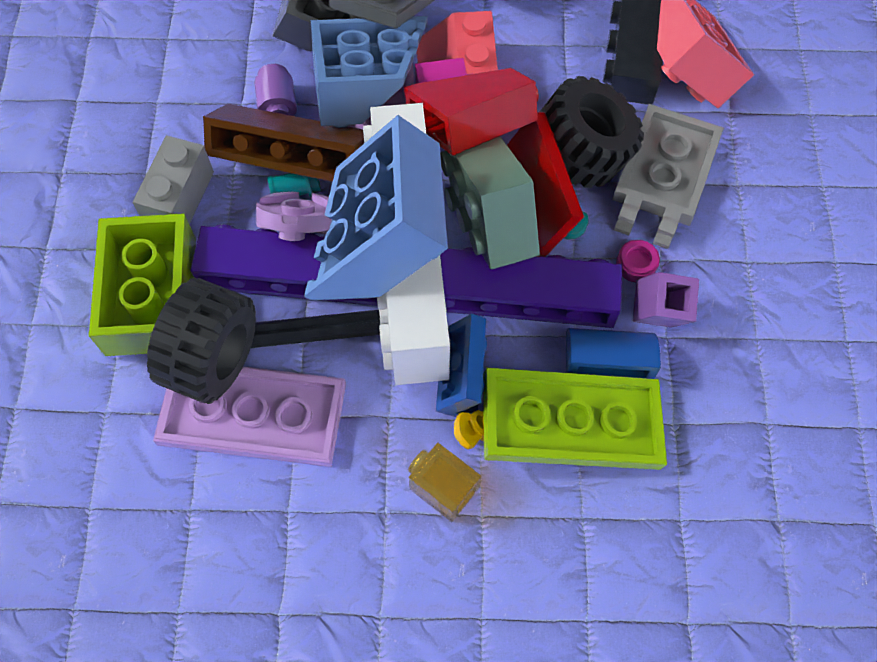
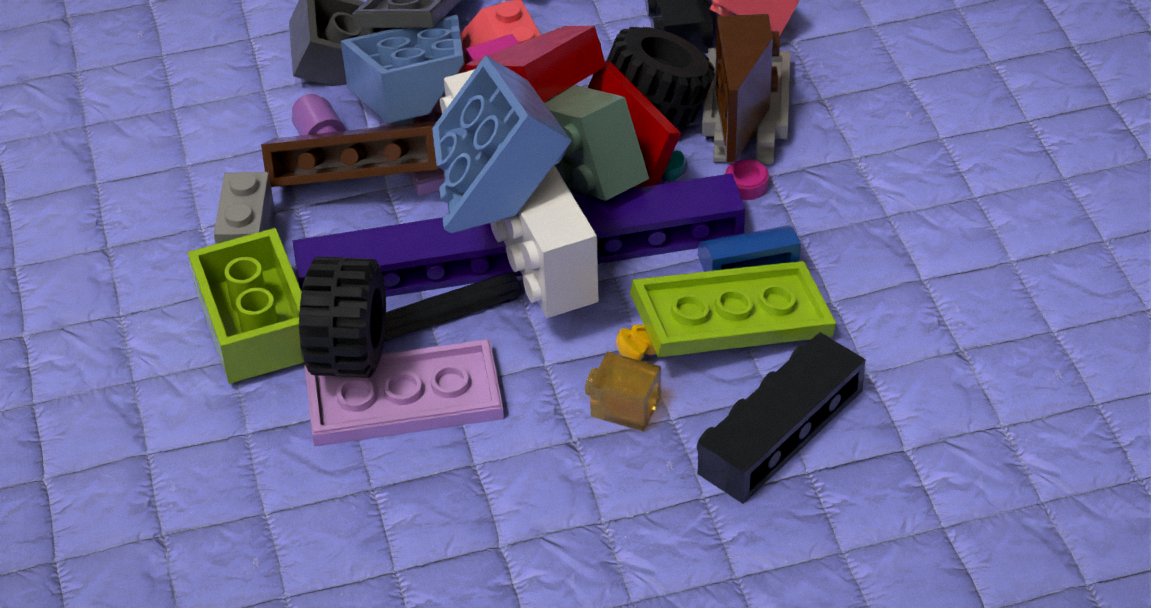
camera: 15 degrees left, 20 degrees down
lavender plate [256,192,332,241] -> none
teal pin [268,173,321,197] -> none
blue bracket [436,313,487,417] -> none
medium lavender brick [632,272,699,328] -> none
none -> black brick [697,332,866,504]
none -> reddish brown slope [715,14,780,162]

